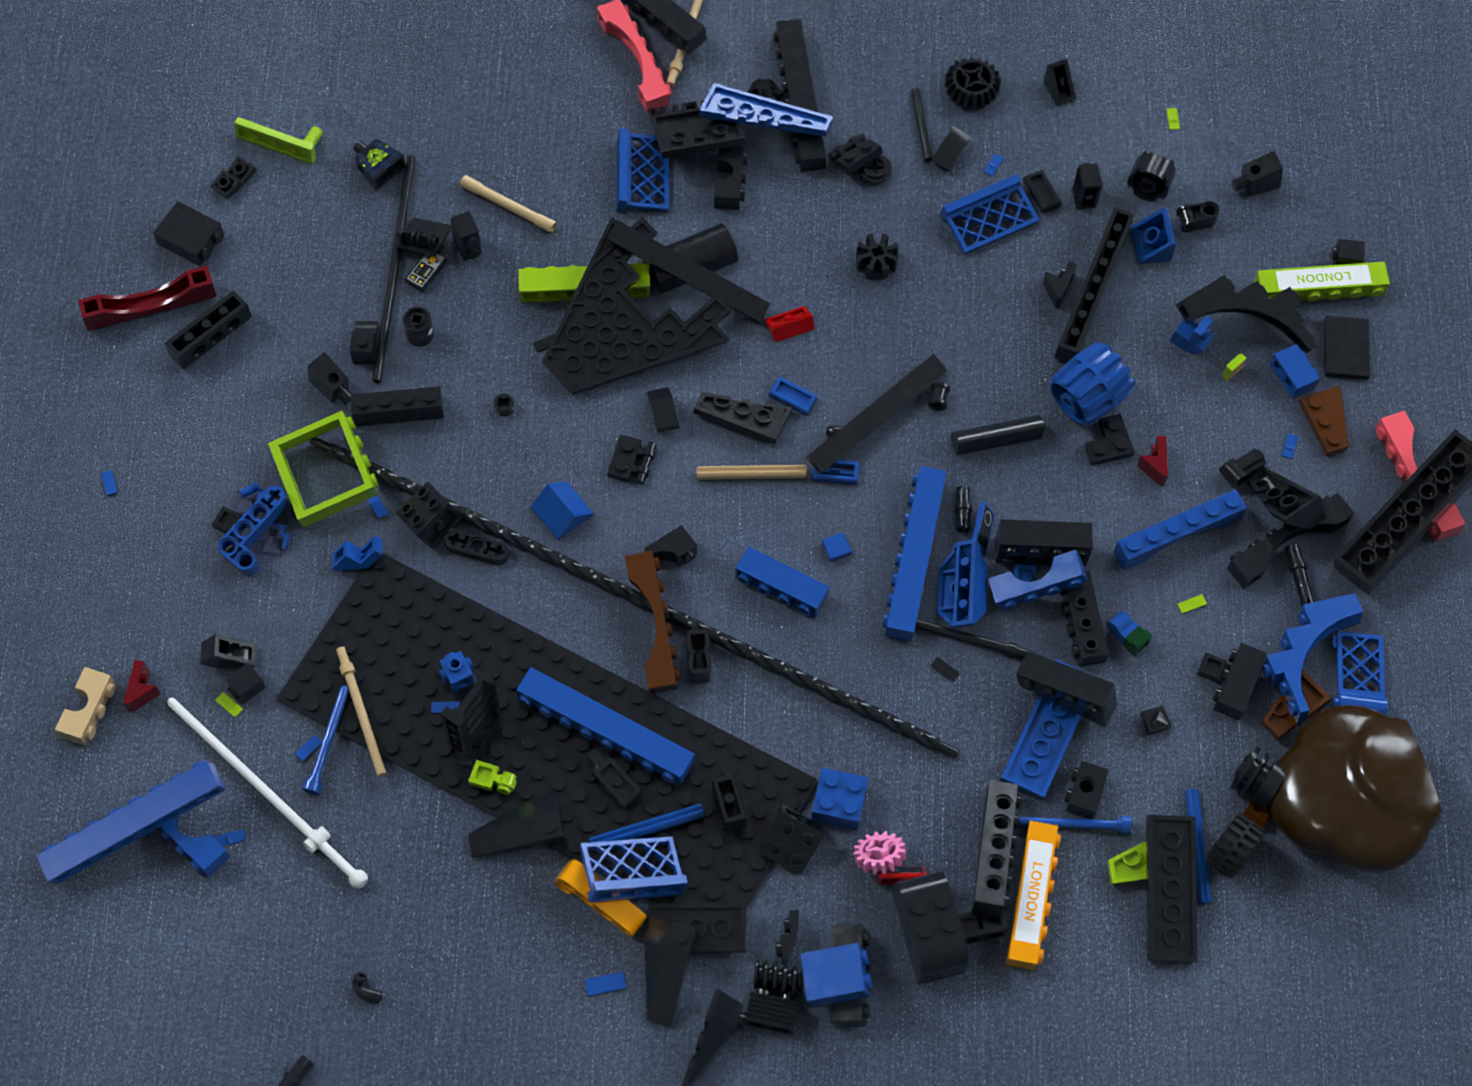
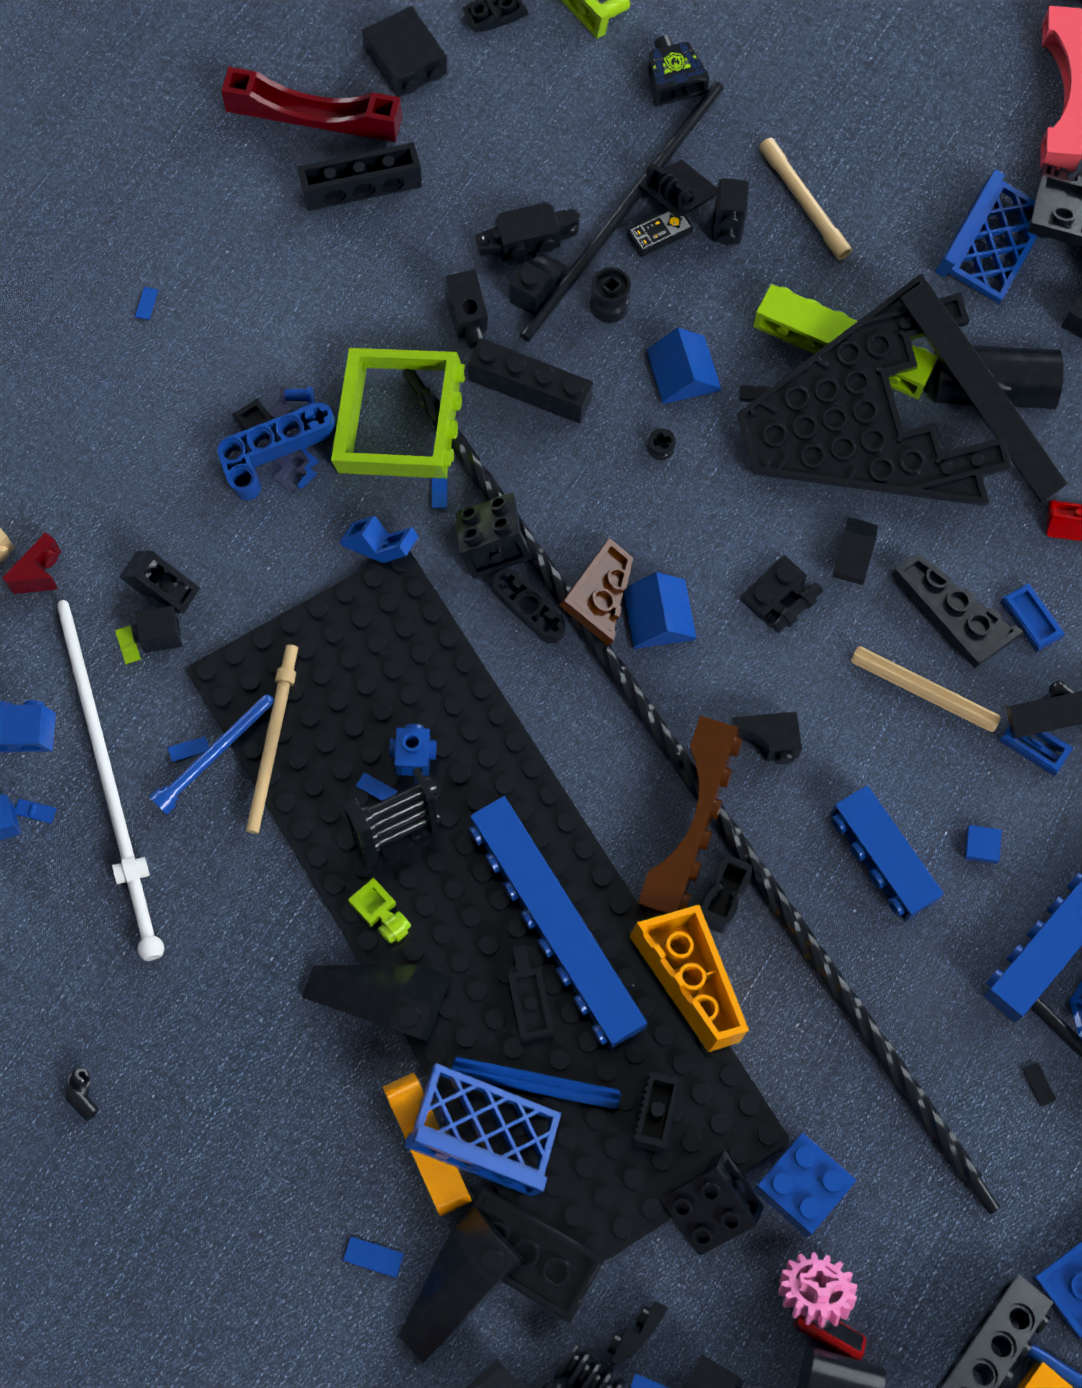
camera: 30 degrees right, 5 degrees up
none -> black hinge [475,202,580,261]
none -> wing [559,538,633,646]
none -> light orange wedge [629,905,749,1052]
none -> blue slope [646,328,721,404]

